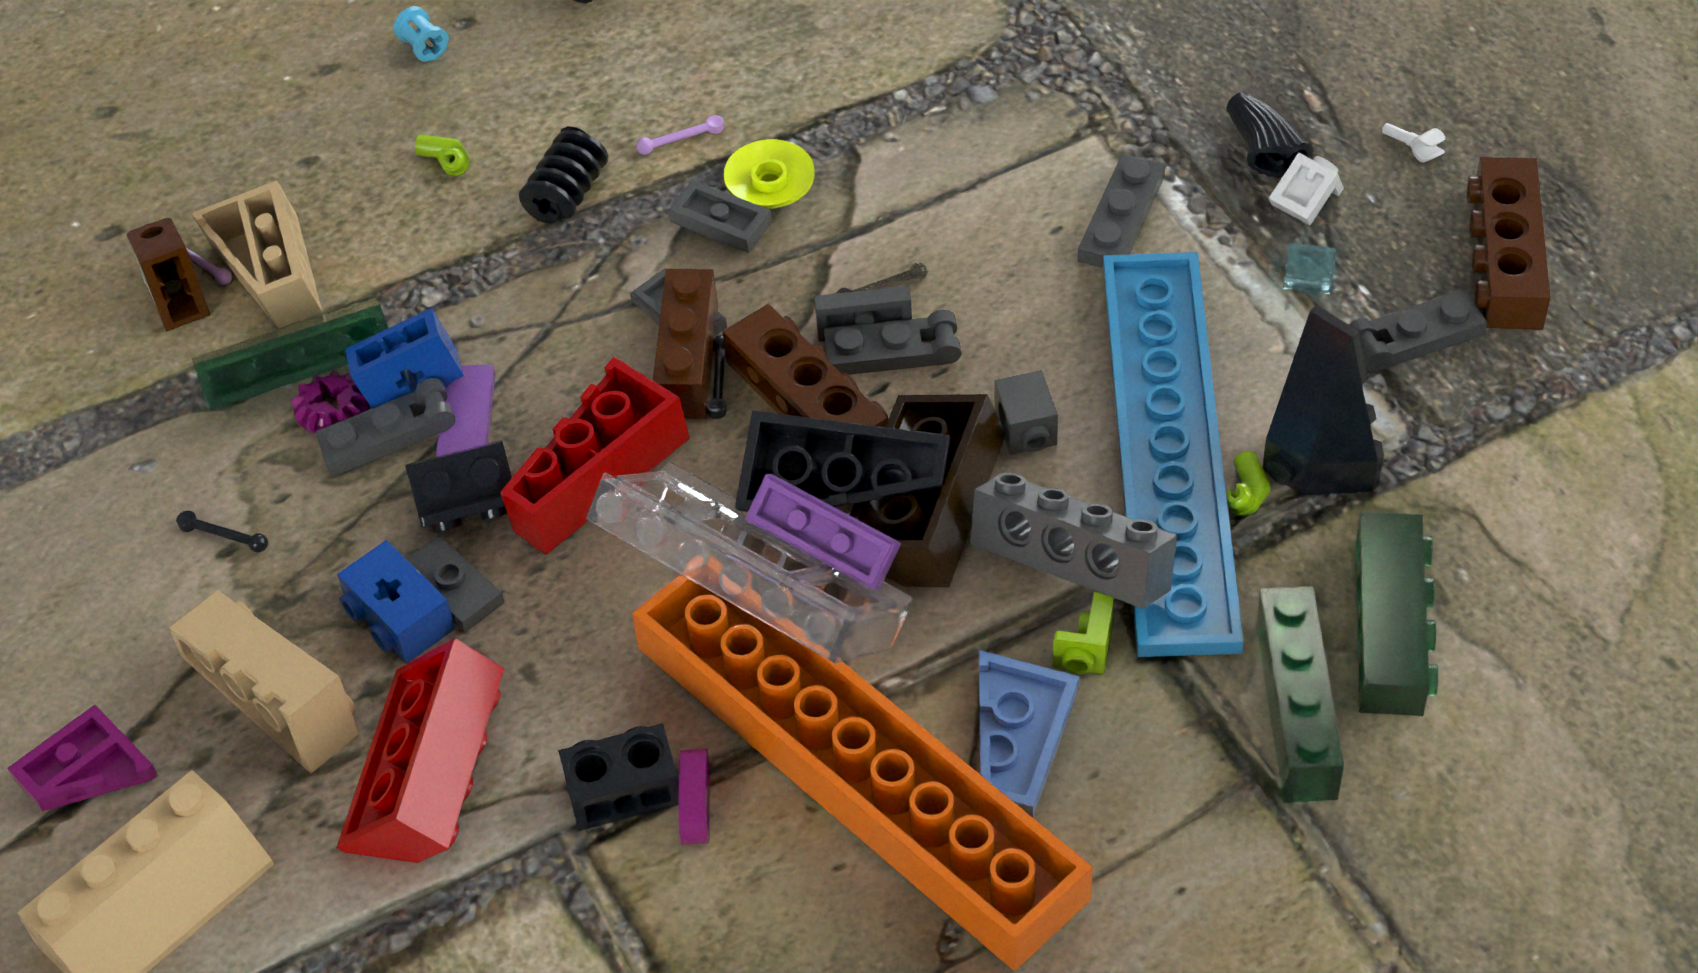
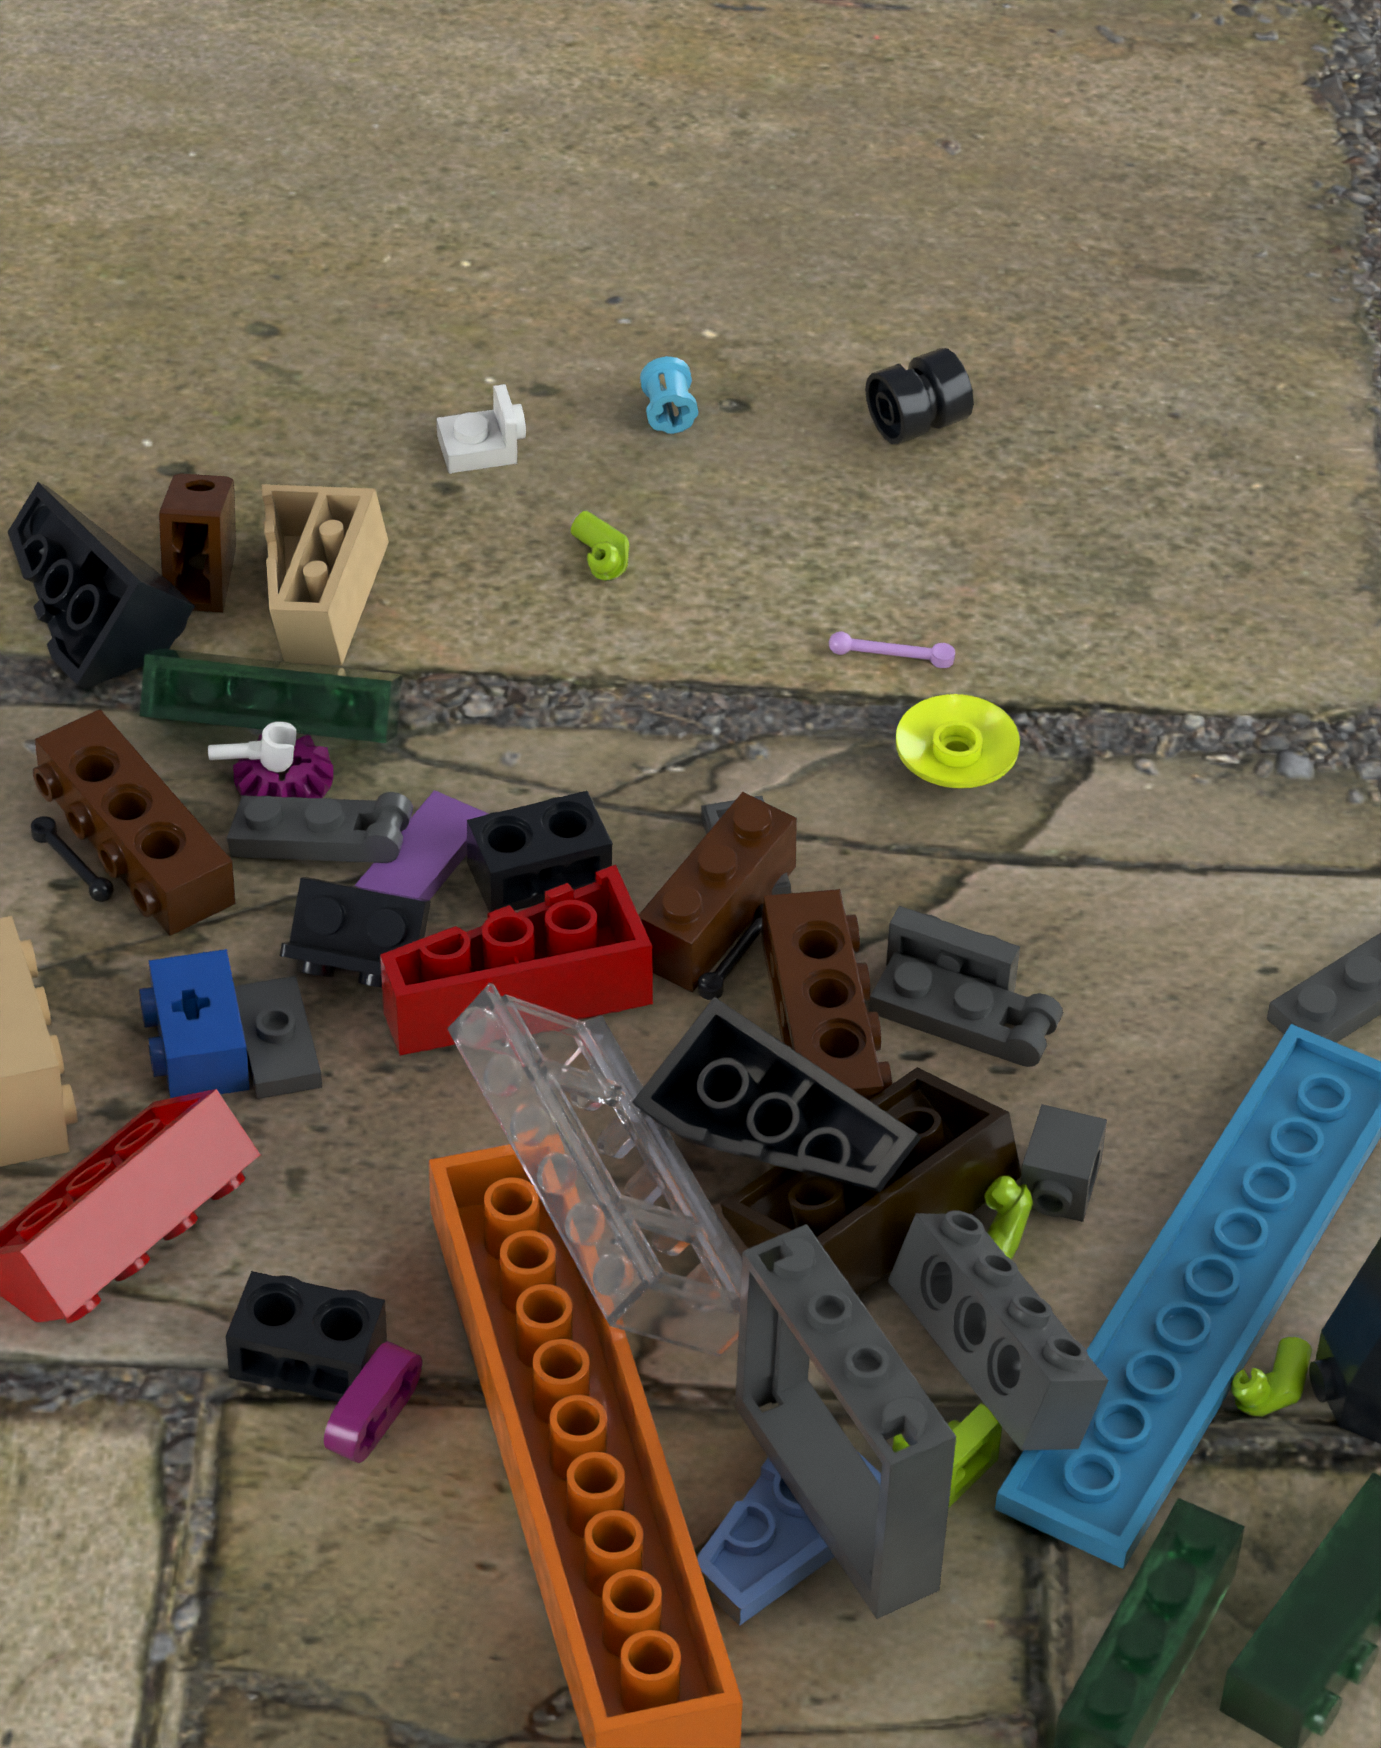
camera: 25 degrees right, 5 degrees down
lavender hinge [186,248,233,286] -> none
blue brick [345,308,464,408] -> none
black piece [519,126,609,223] -> none
dark grey plate [668,180,772,253] -> none
medium lavender tile [745,474,901,590] -> none
clear smoke hinge [836,263,928,293] -> none
none -> black wedge [8,482,195,689]
none -> reddish brown brick [33,709,236,936]
none -> white hand [208,722,297,772]
none -> white bracket [437,384,526,473]
none -> black brick [467,791,613,913]
none -> dark grey window [735,1224,956,1619]
none -> lime arm [984,1176,1033,1260]

